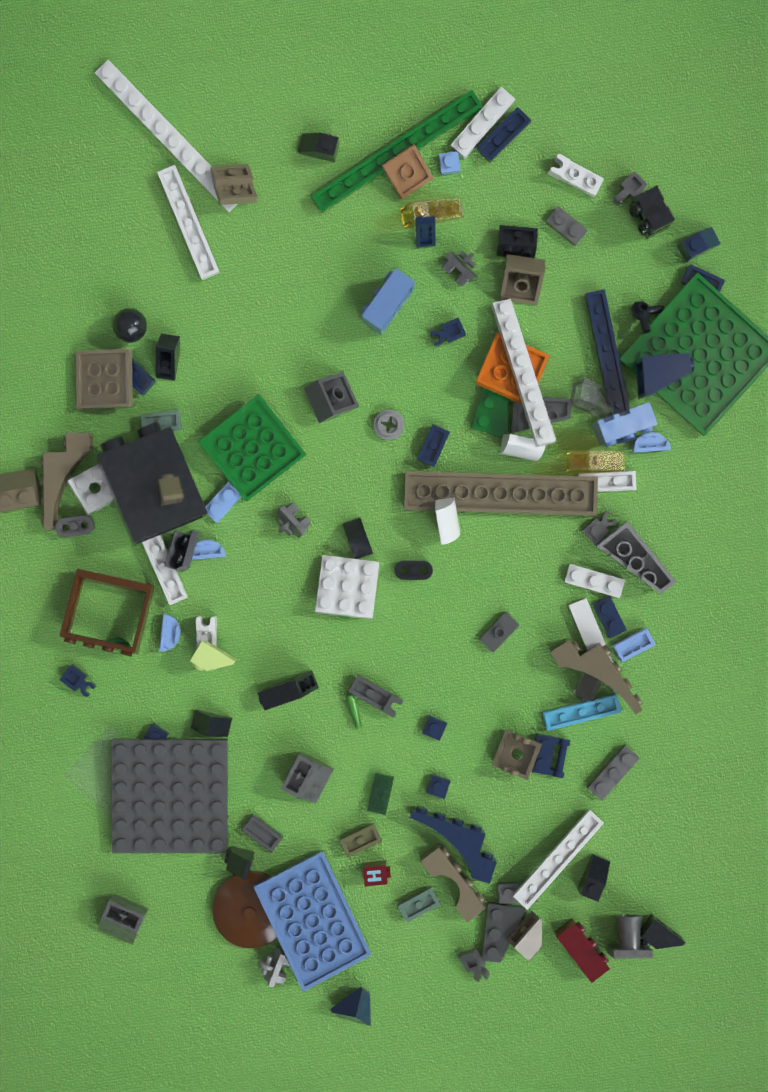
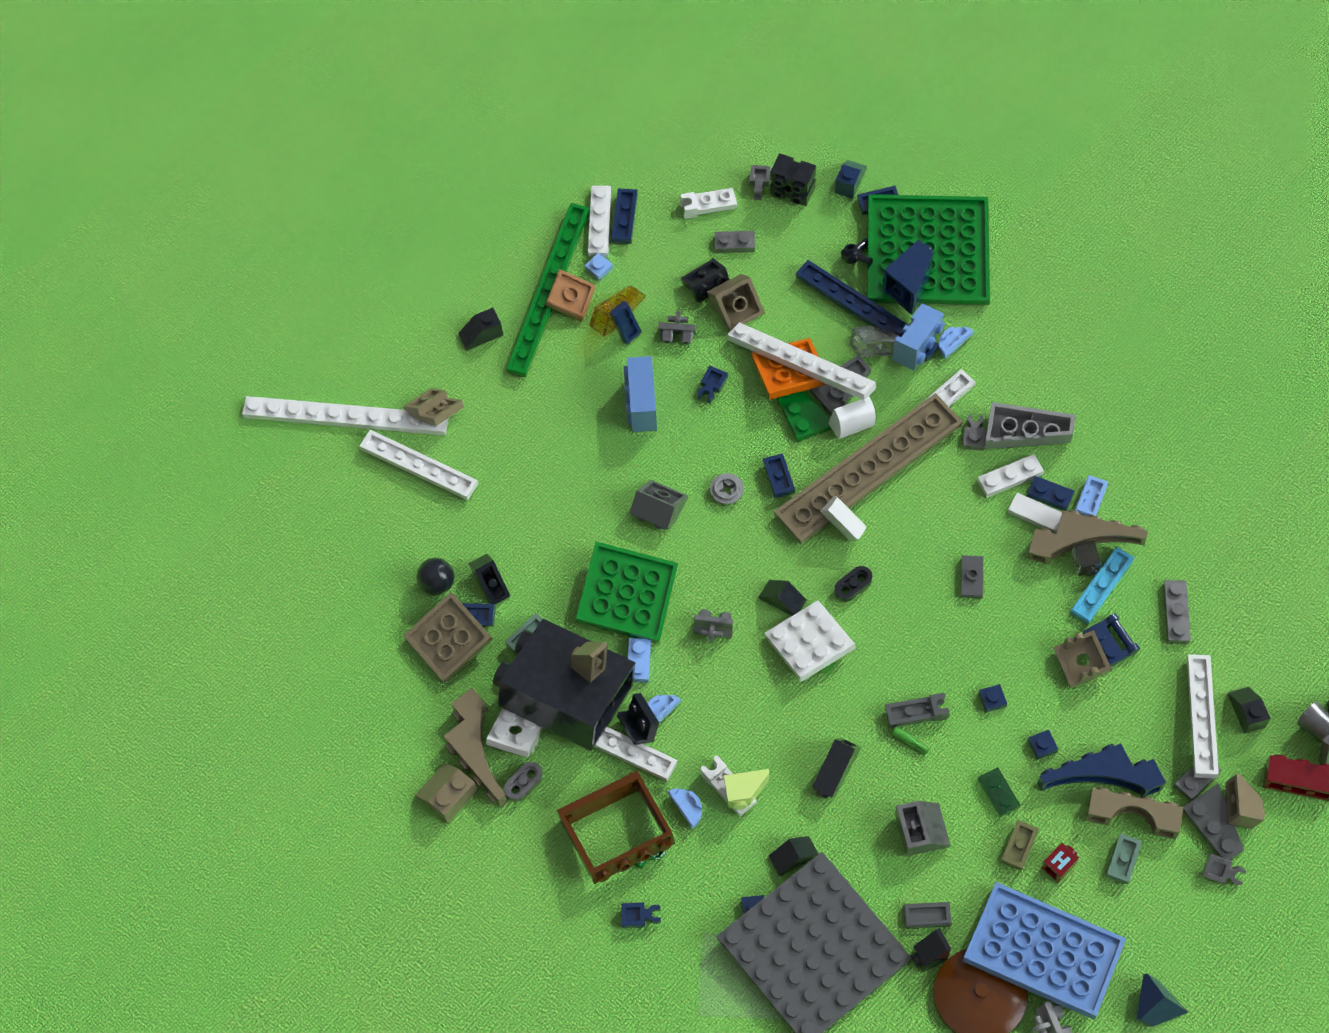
camera: 40 degrees left, 25 degrees down
clear yellow slope [567,450,625,471] -> none

